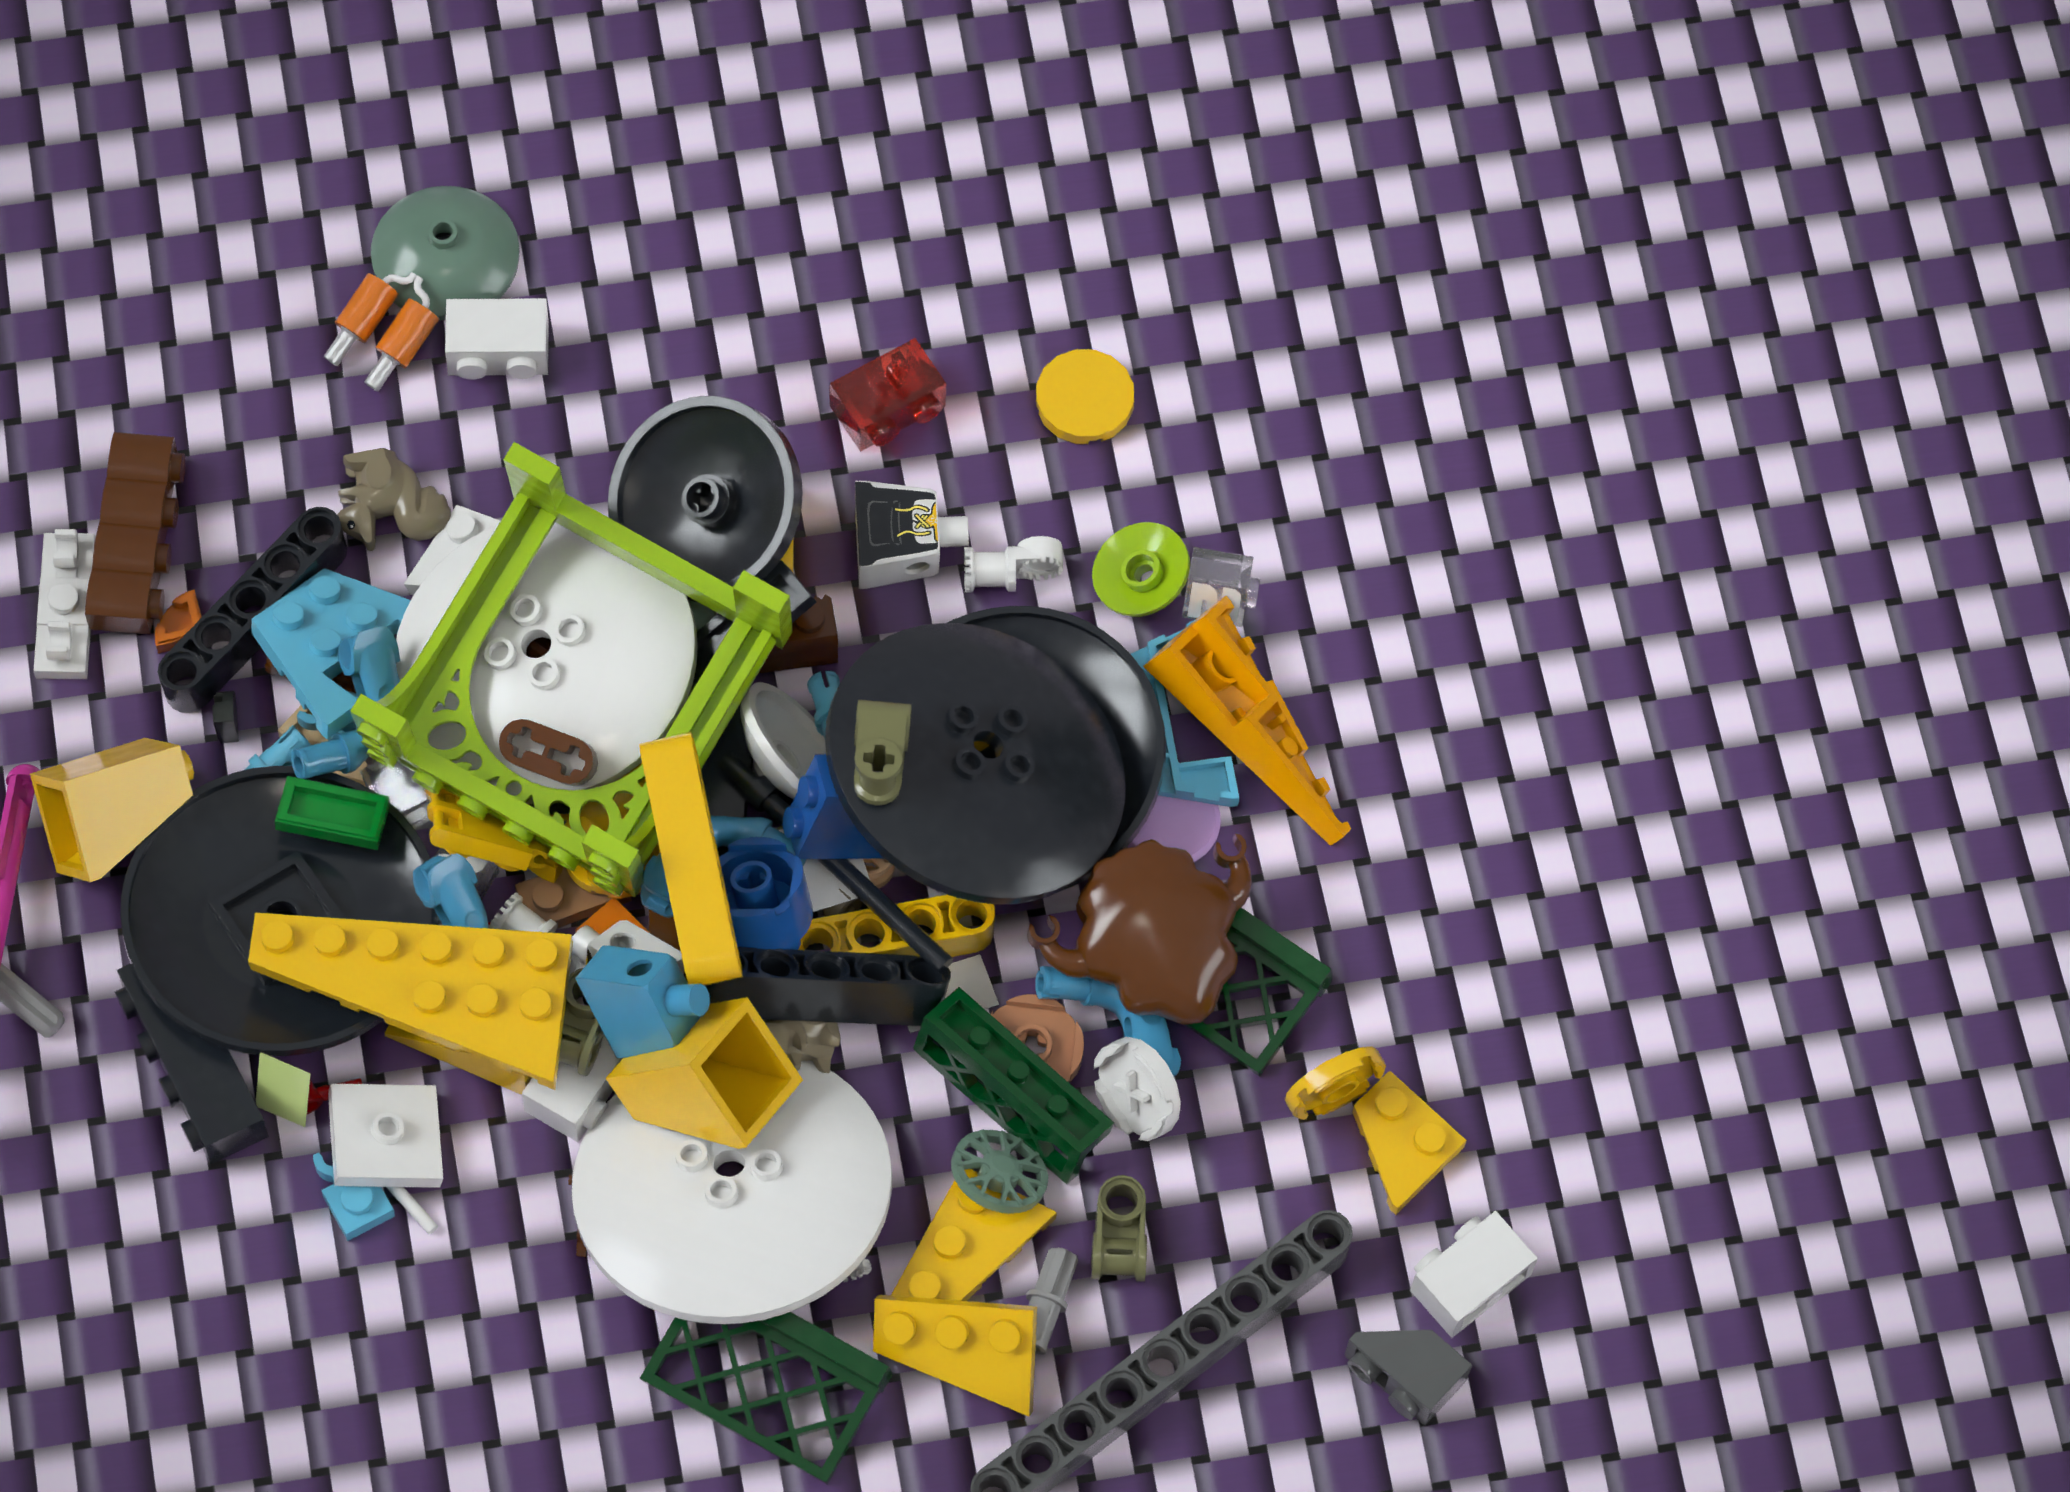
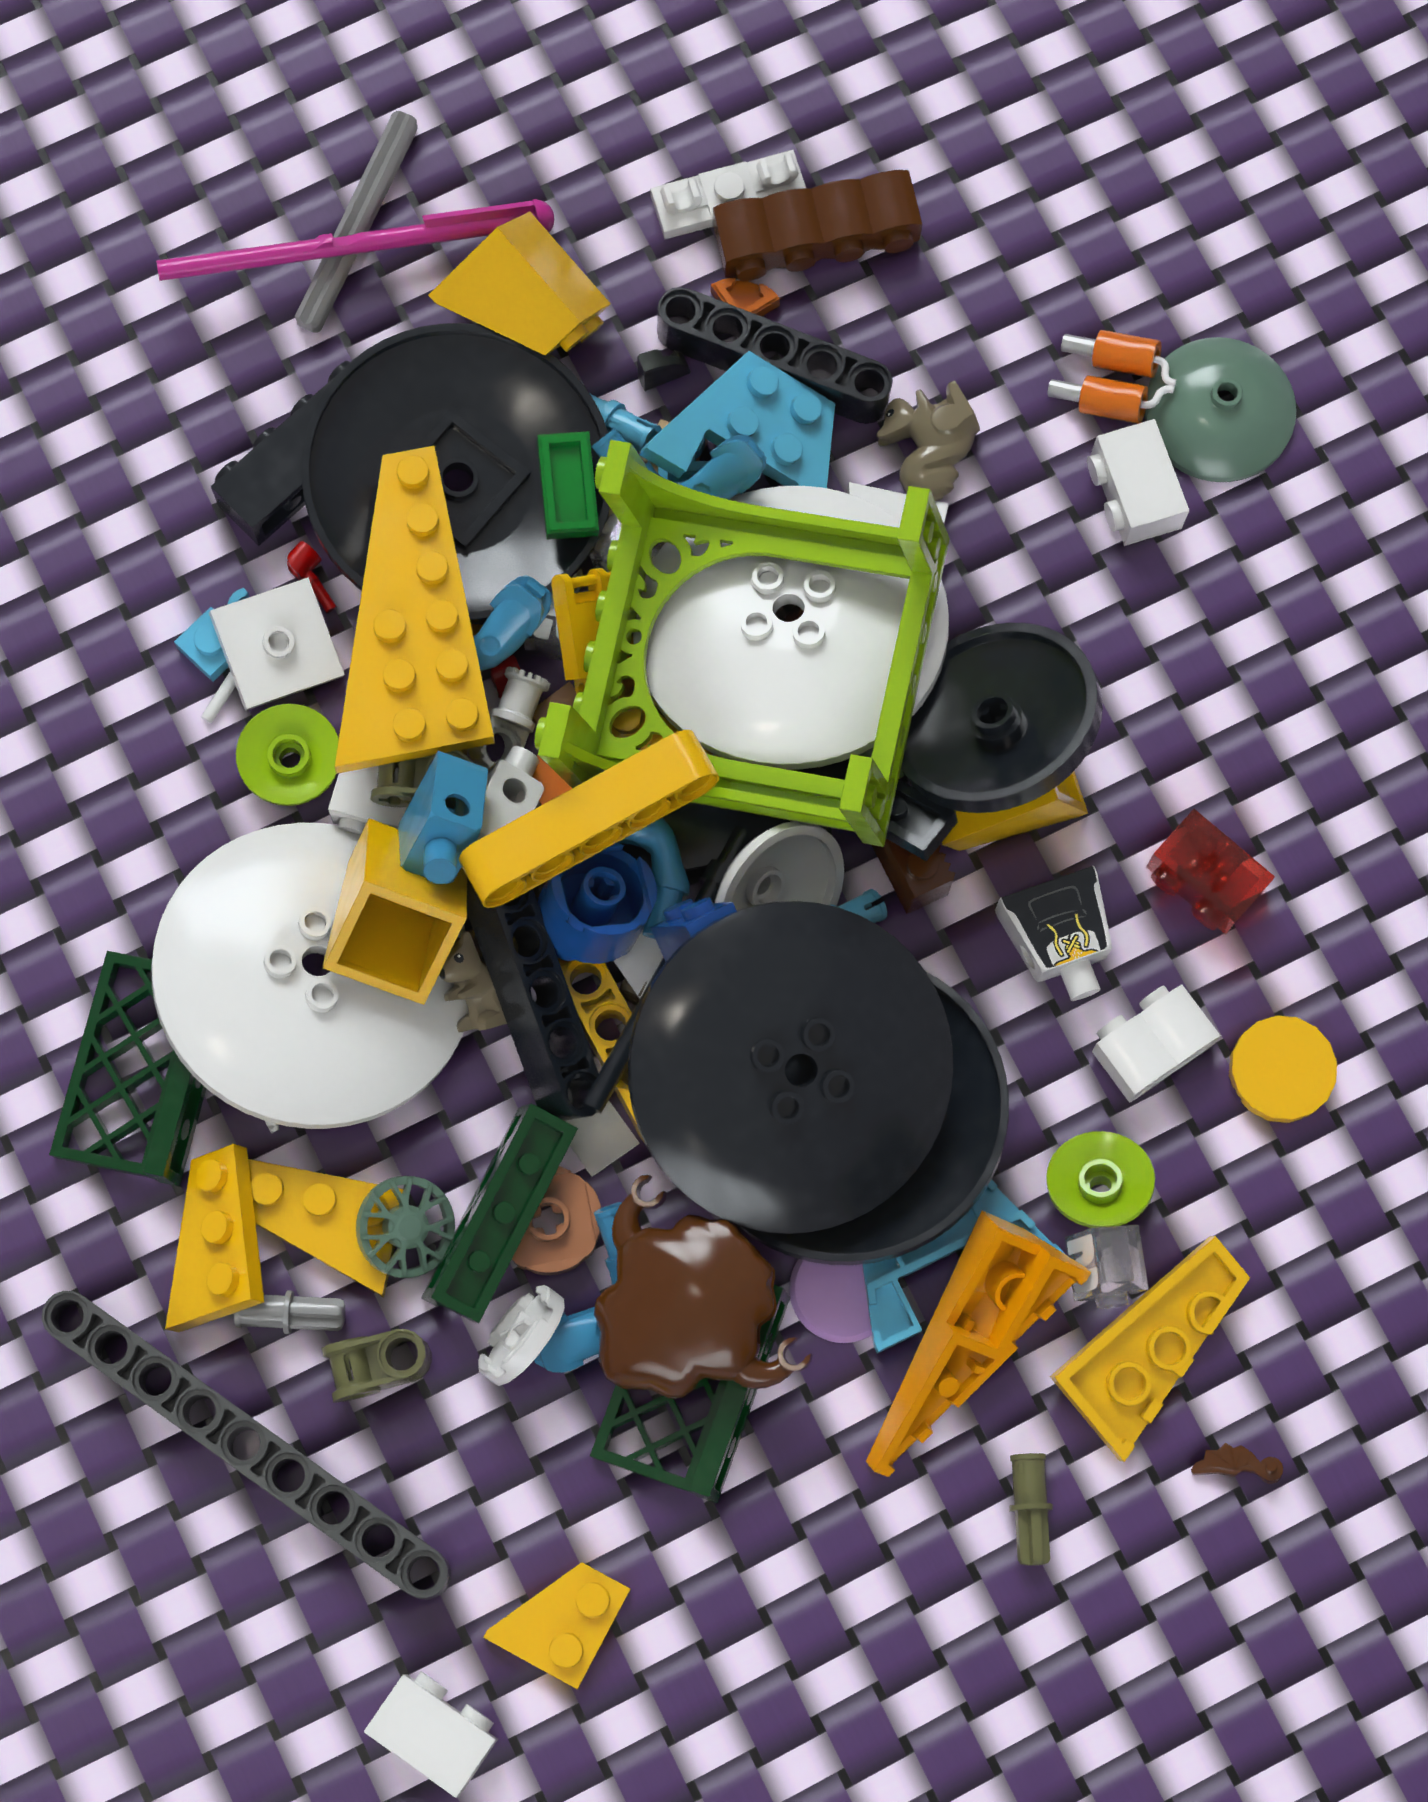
camera: 75 degrees right, 10 degrees up
yellowish green sticker [256,1052,311,1127] -> none
reddish brown beam [499,719,598,786] -> none
olive piece [854,699,912,806] -> none
white connector [964,536,1063,592] -> none
yellow plate [1285,1046,1386,1120] -> none
dark grey slope [1344,1330,1472,1426] -> none
none -> lime dish [236,704,339,806]
none -> olive axle [1009,1453,1053,1566]
none -> yellow wing [1050,1236,1250,1462]
none -> white brick [1092,985,1221,1103]
none -> reddish brown piece [1191,1443,1283,1484]

